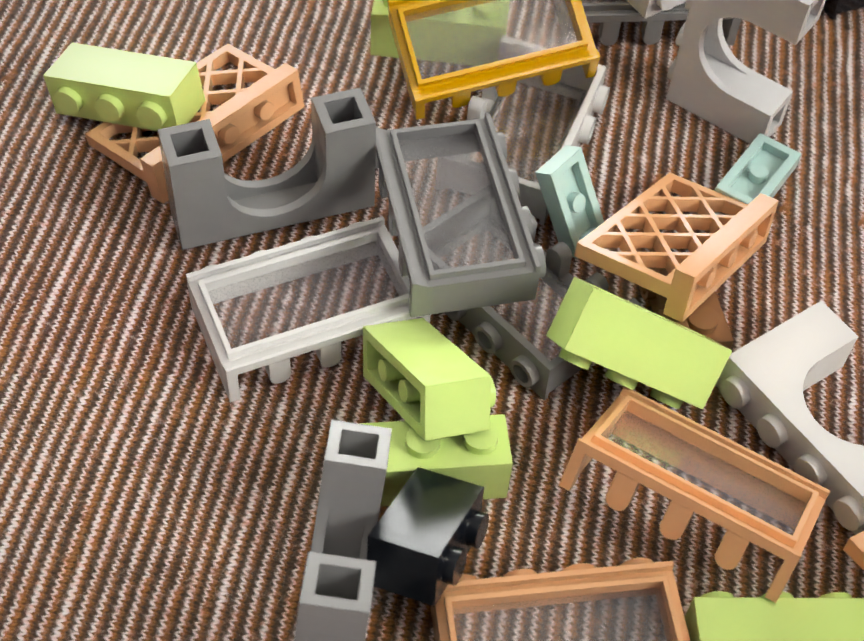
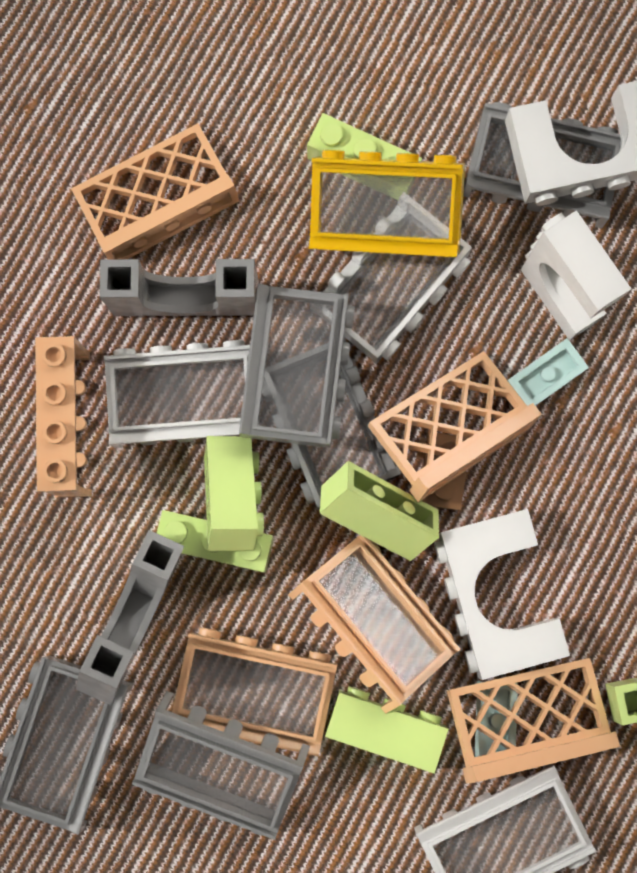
camera: 25 degrees right, 30 degrees up
yellowish green brick [43,42,206,131] -> none
black brick [367,467,489,607] -> none
light aqua plate [535,145,604,258] -> none
none -> light nougat window [35,336,92,498]

